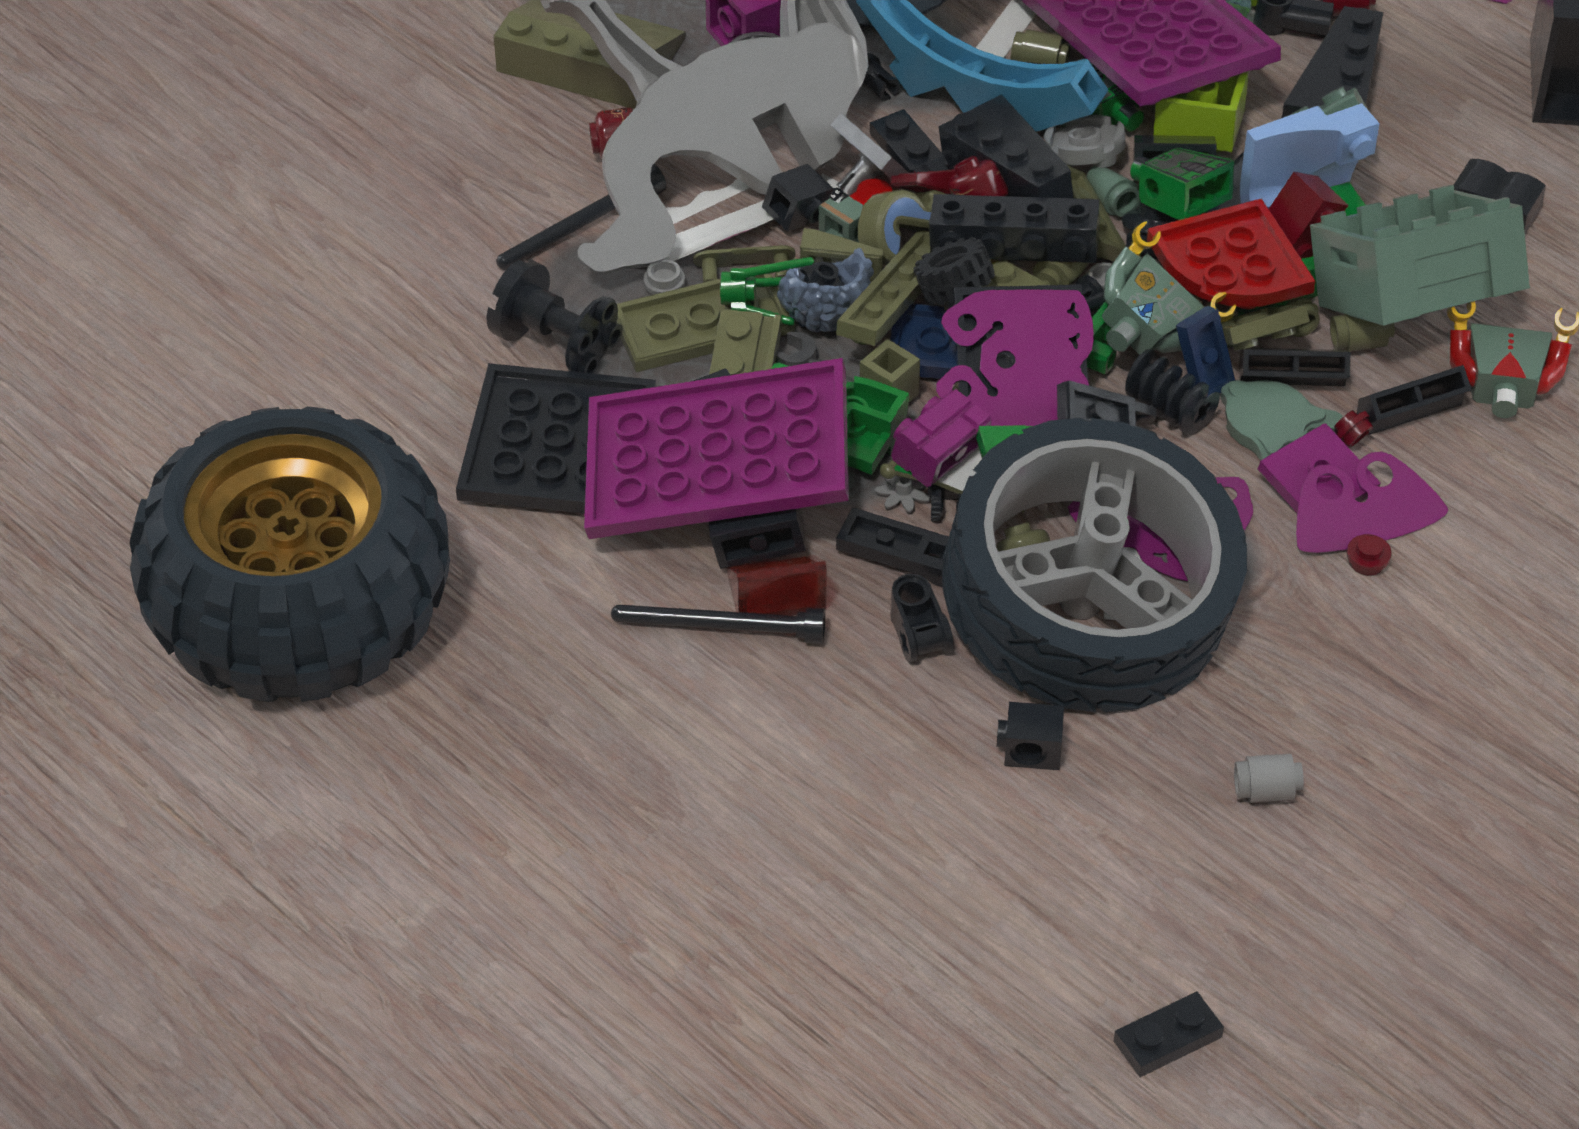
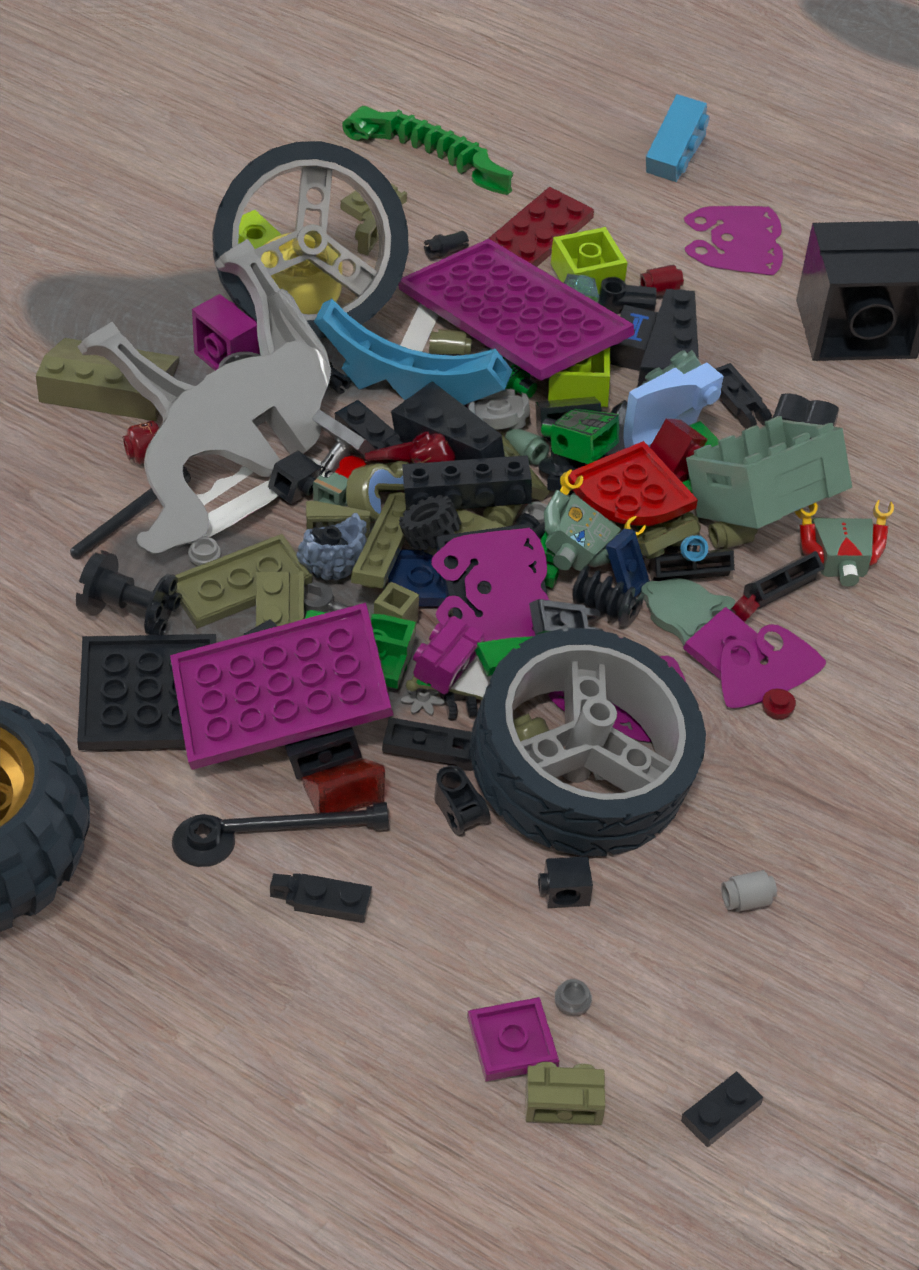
camera: 15 degrees left, 0 degrees up
olive piece [693,245,796,283] -> none
green plant [720,257,814,325] -> none
none -> black piece [172,814,235,867]
none -> black hinge [270,873,372,923]
none -> magenta plate [467,997,559,1082]
none -> olive brick [525,1062,605,1125]
none -> flat silver plate [555,979,592,1016]
none -> black brick [610,305,658,371]
none -> dark azure hinge [667,535,708,561]
none -> black hinge [715,363,772,430]

